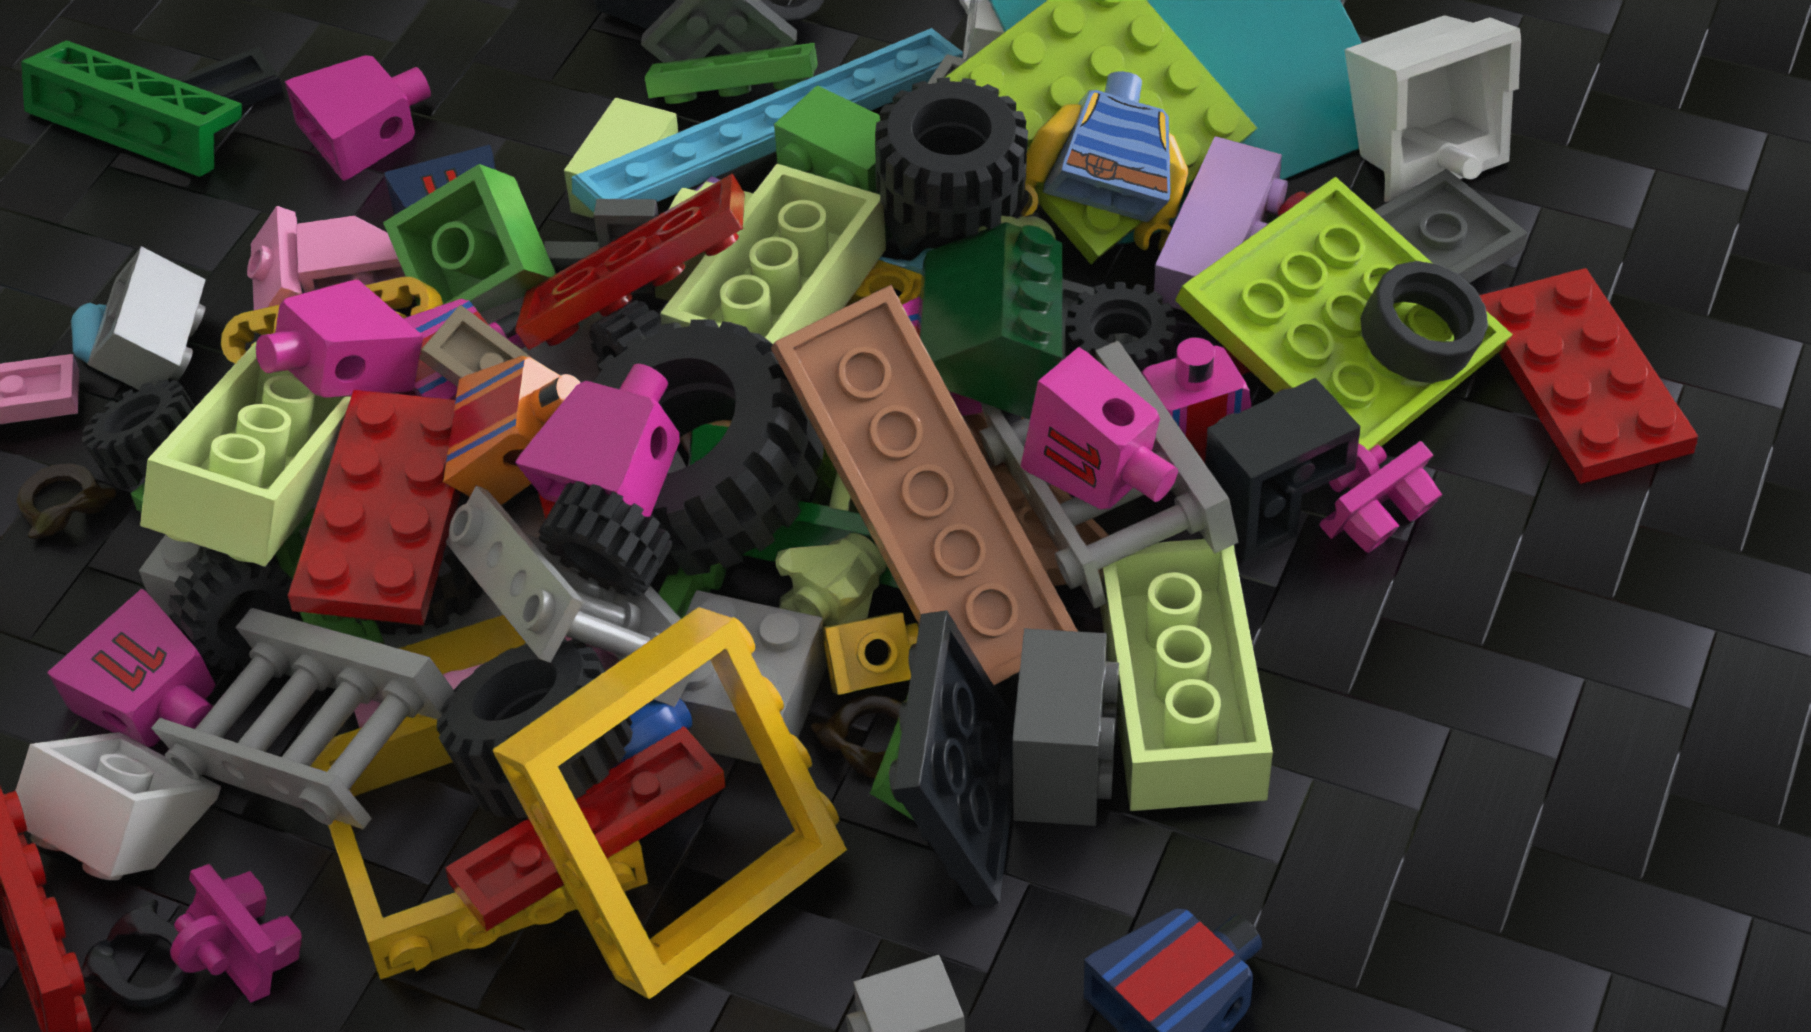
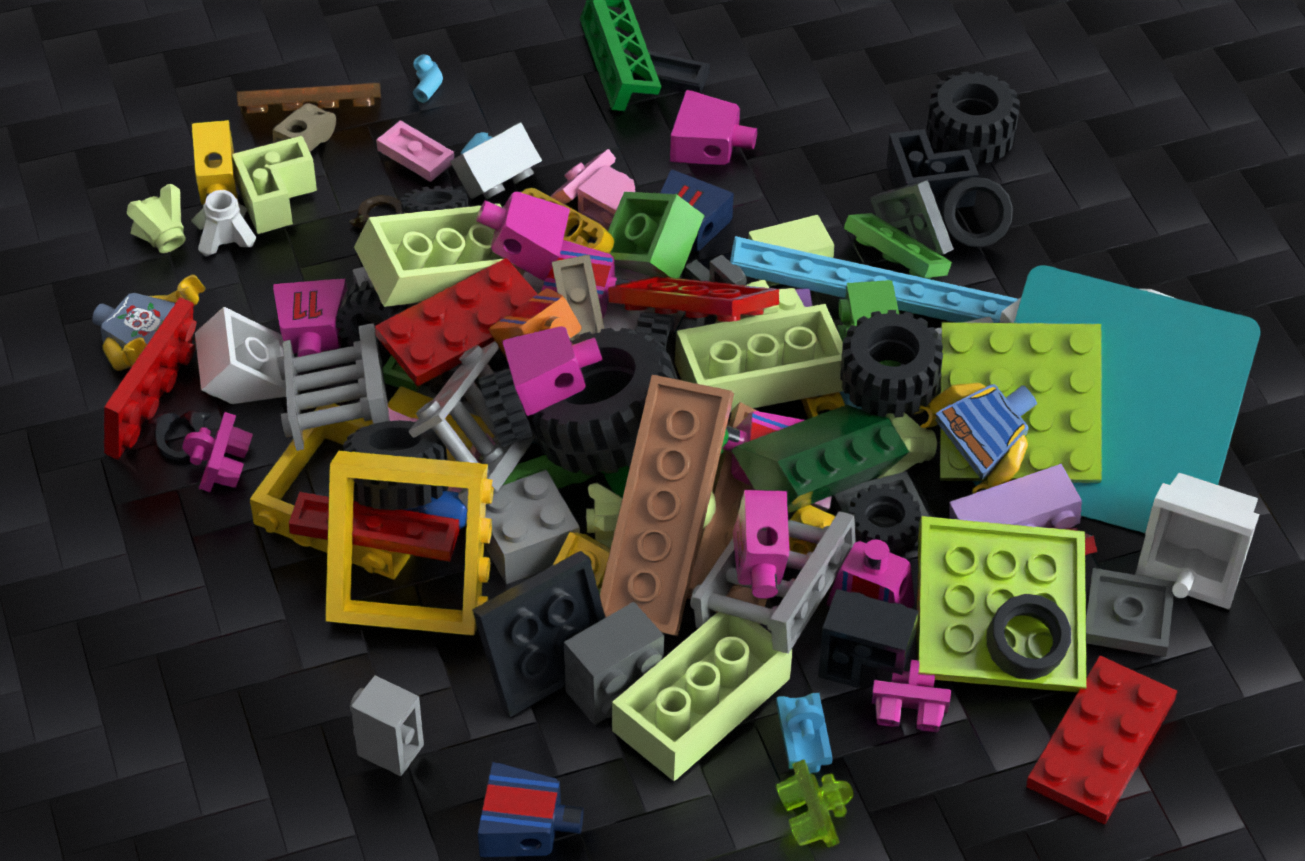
camera: 45 degrees right, 0 degrees up
none -> dark azure hips [776,693,832,774]
none -> clear neon green hips [776,759,854,848]

